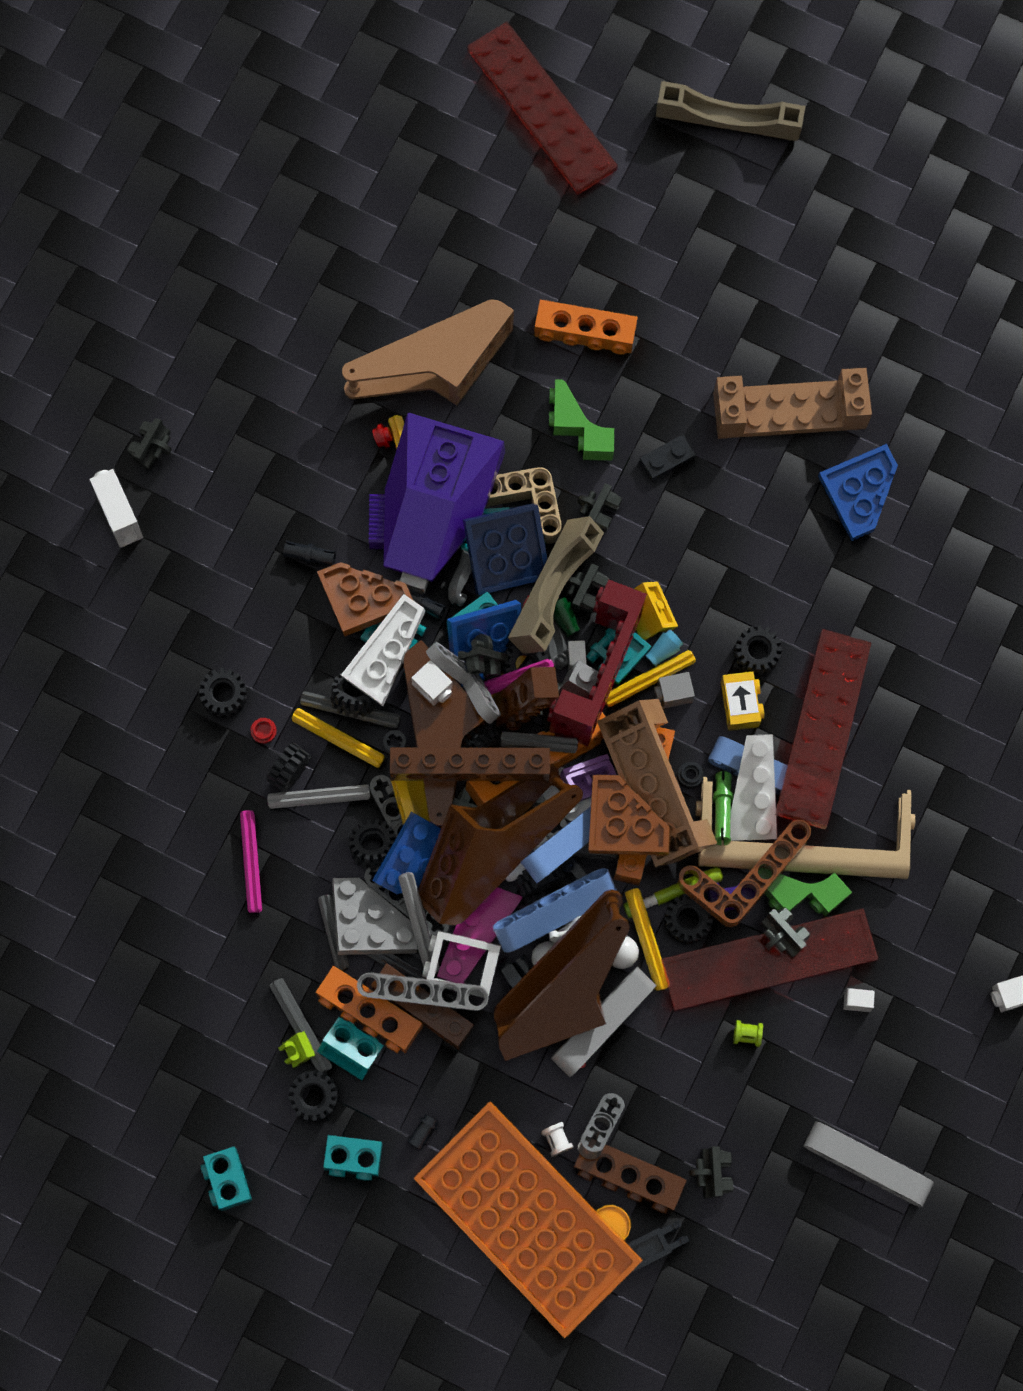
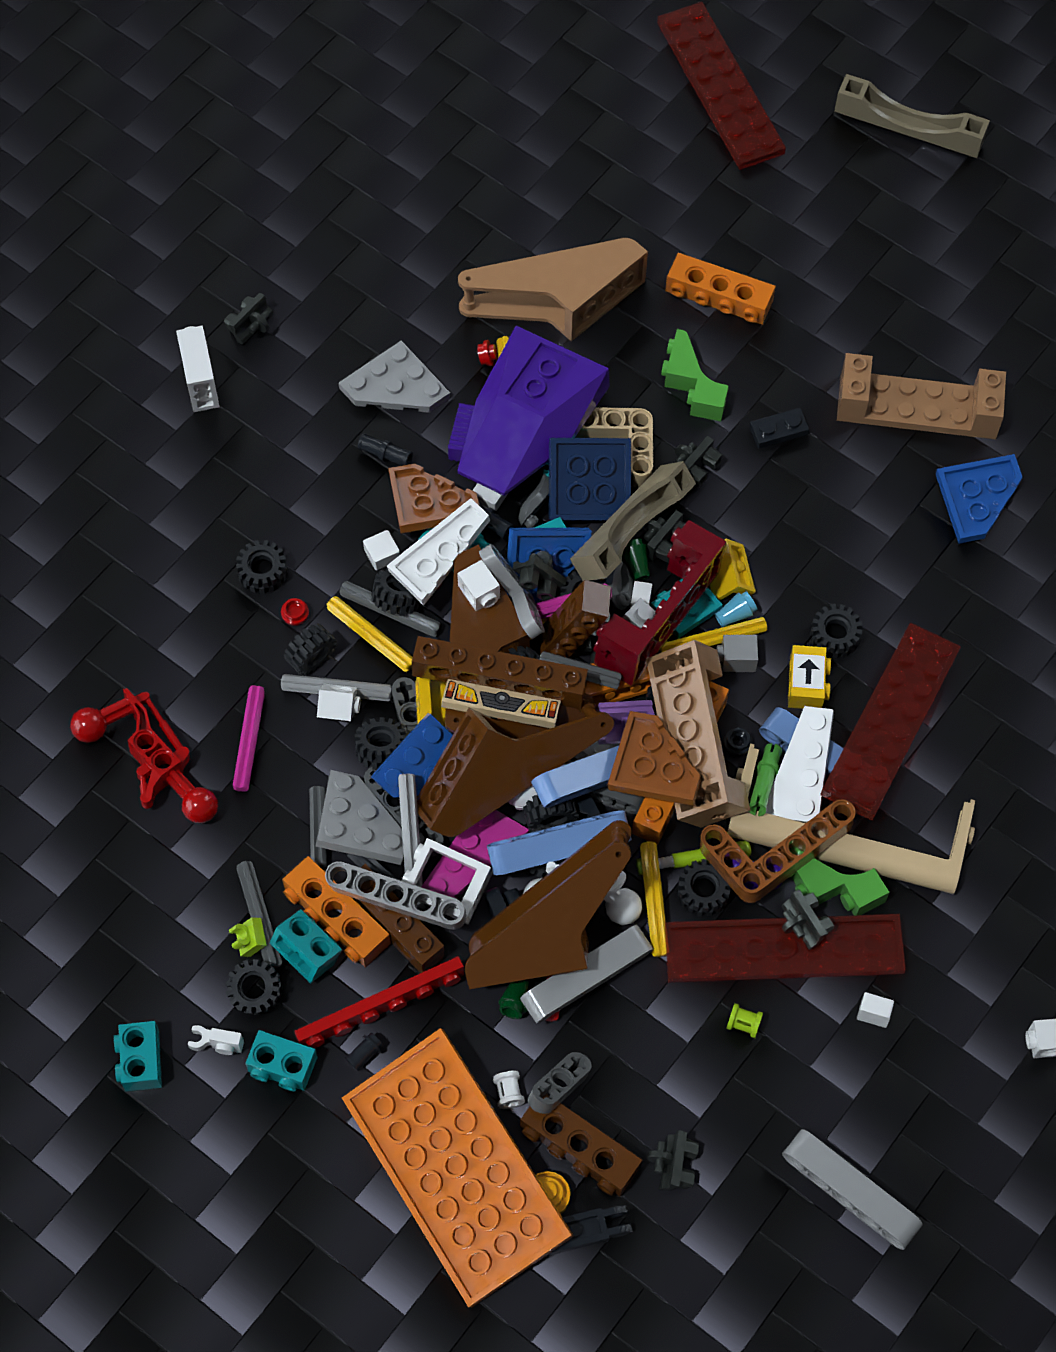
camera: 15 degrees right, 10 degrees down
none -> red piece [70,688,218,823]
none -> white plate [188,1025,244,1055]
none -> red plate [294,956,464,1048]
none -> white brick [317,684,361,721]
none -> light grey plate [339,341,450,412]
none -> white piece [363,530,400,570]
none -> tile [441,679,561,728]
none -> dark green cone [499,979,531,1019]

